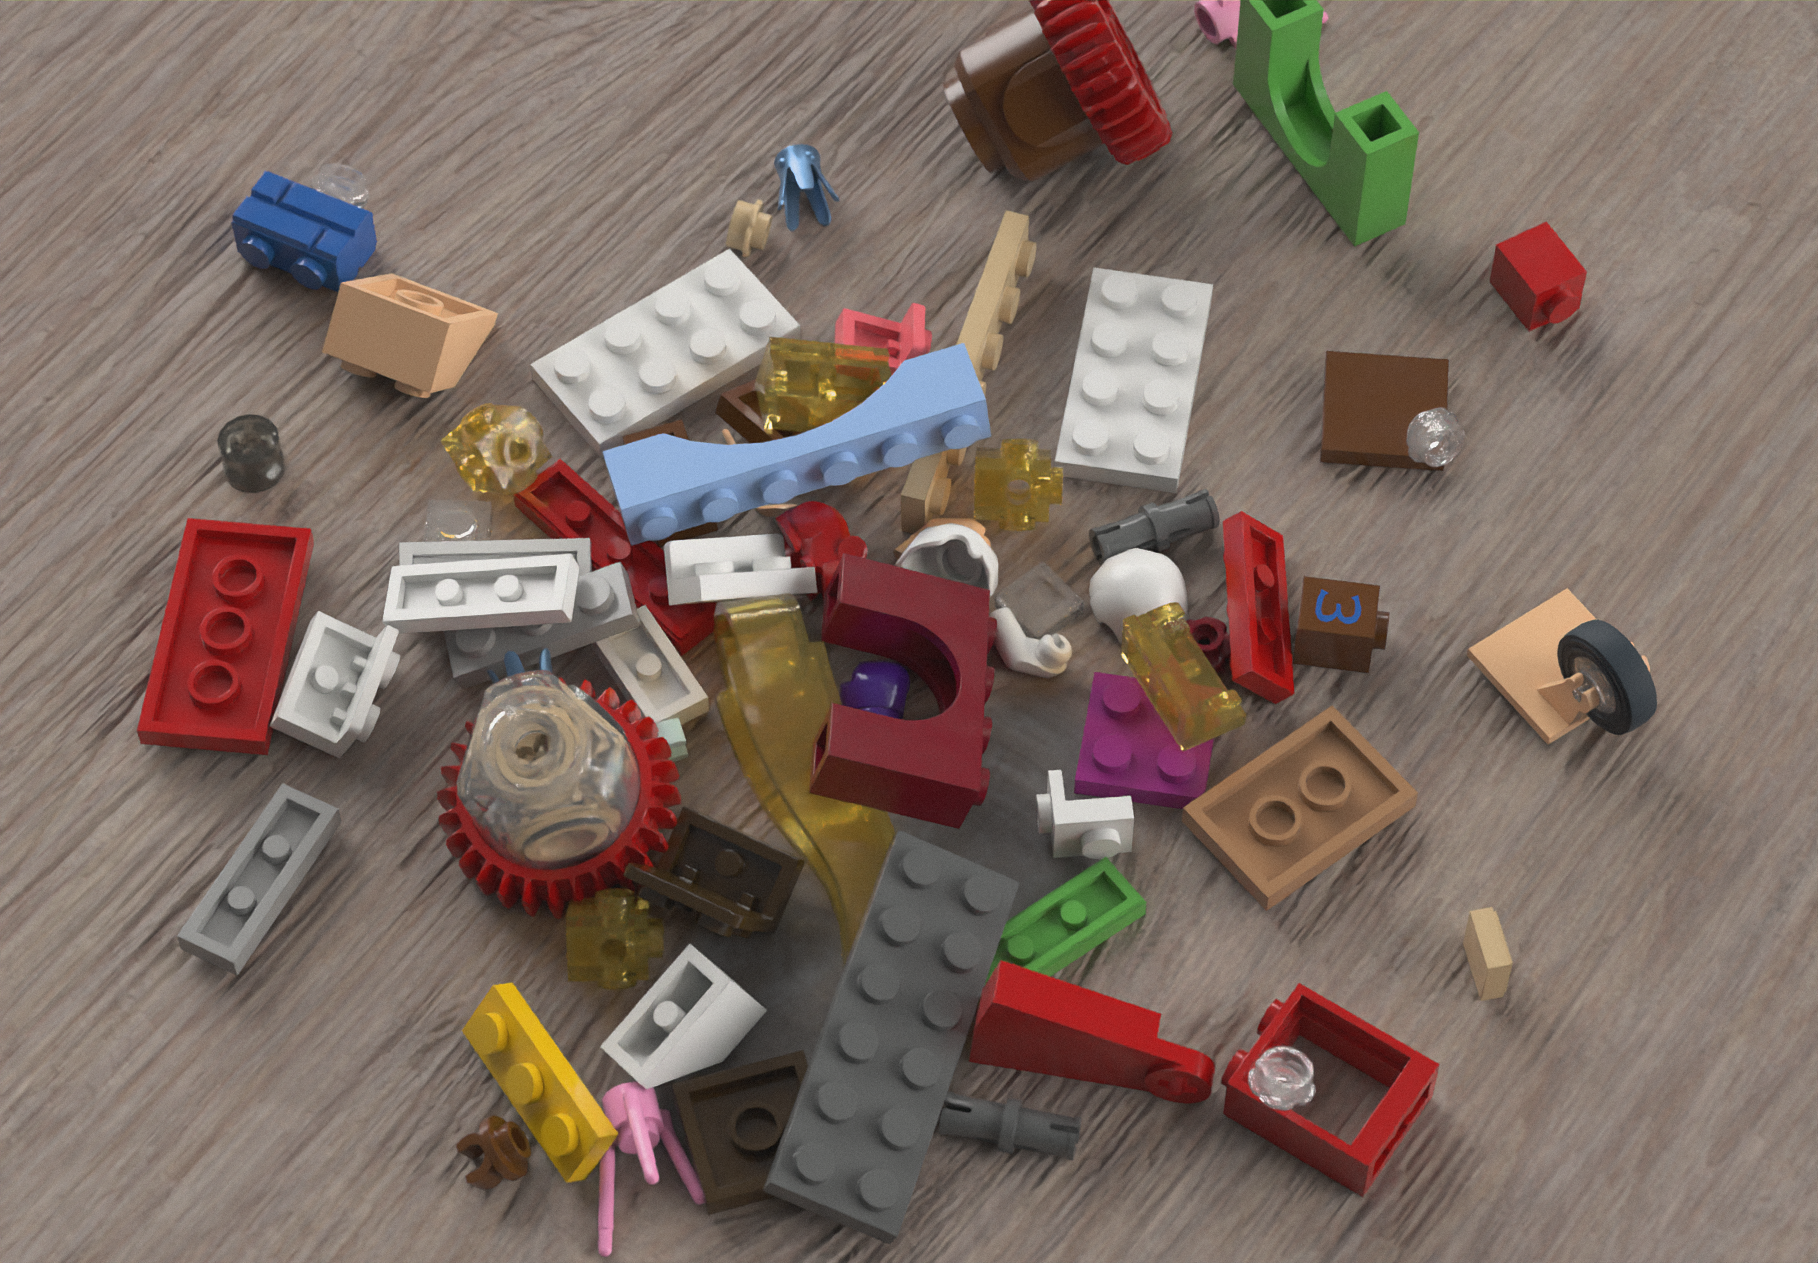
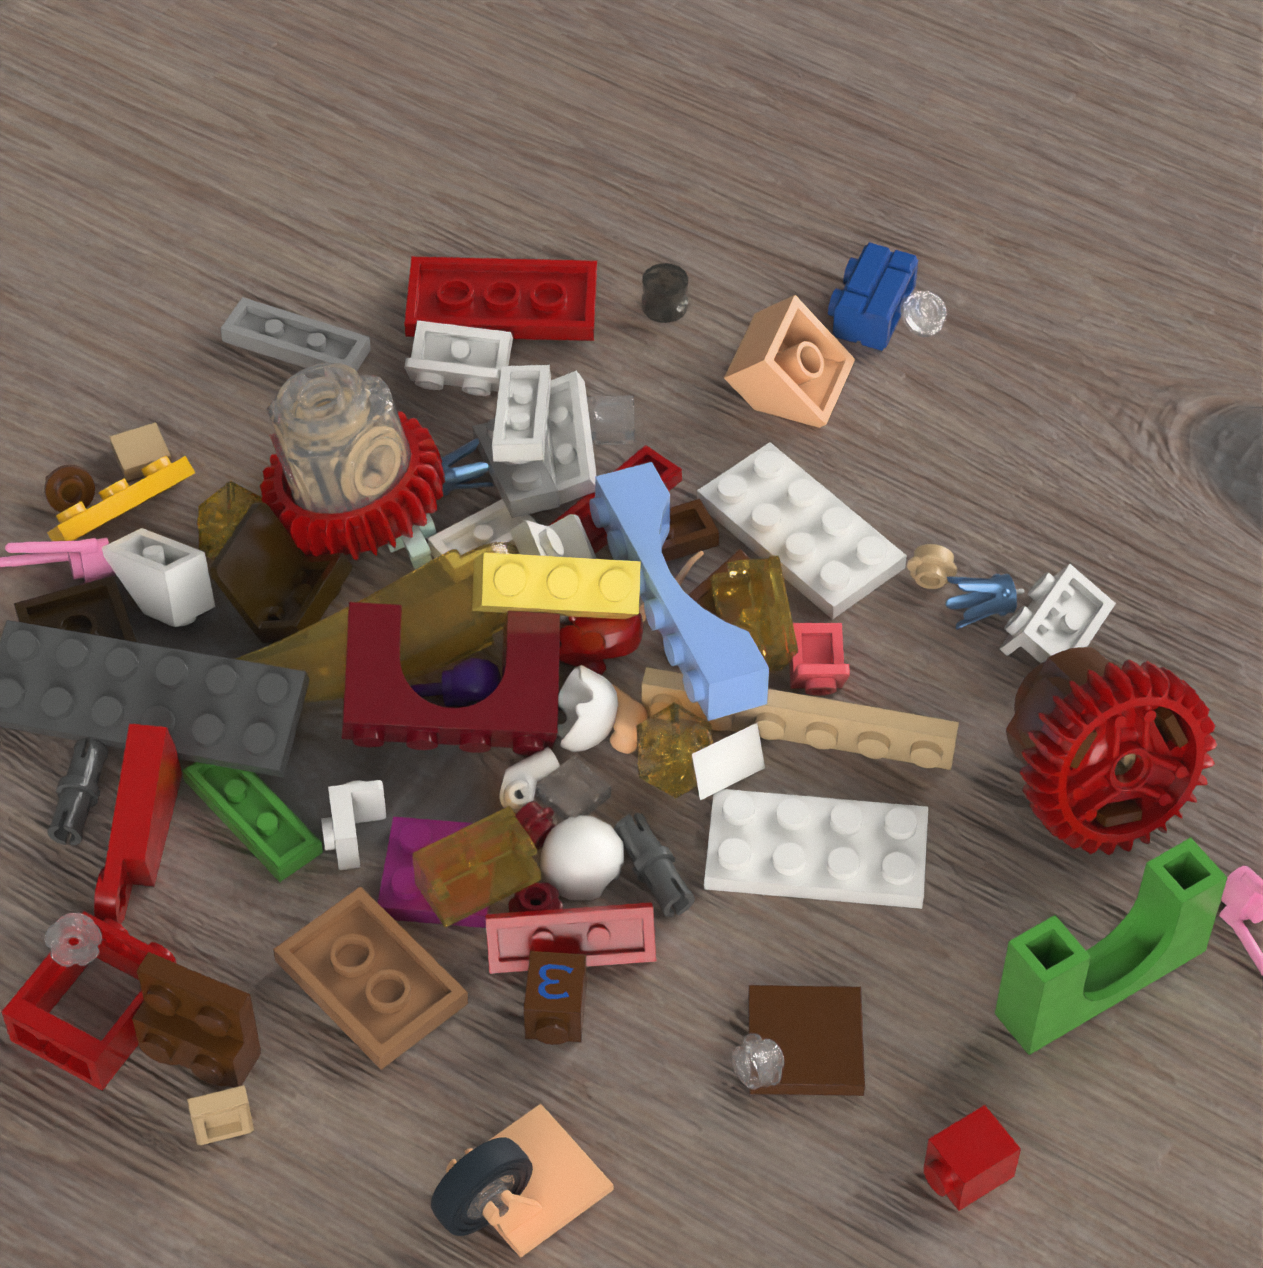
camera: 85 degrees right, 5 degrees down
clear yellow brick [440,403,552,495] -> none
none -> tan tile [109,422,172,481]
none -> reddish brown plate [132,952,262,1088]
none -> light yellow brick [472,552,641,619]
none -> dark red plate [507,801,555,851]
none -> white sticker [692,723,765,800]
none -> white bracket [999,564,1116,663]

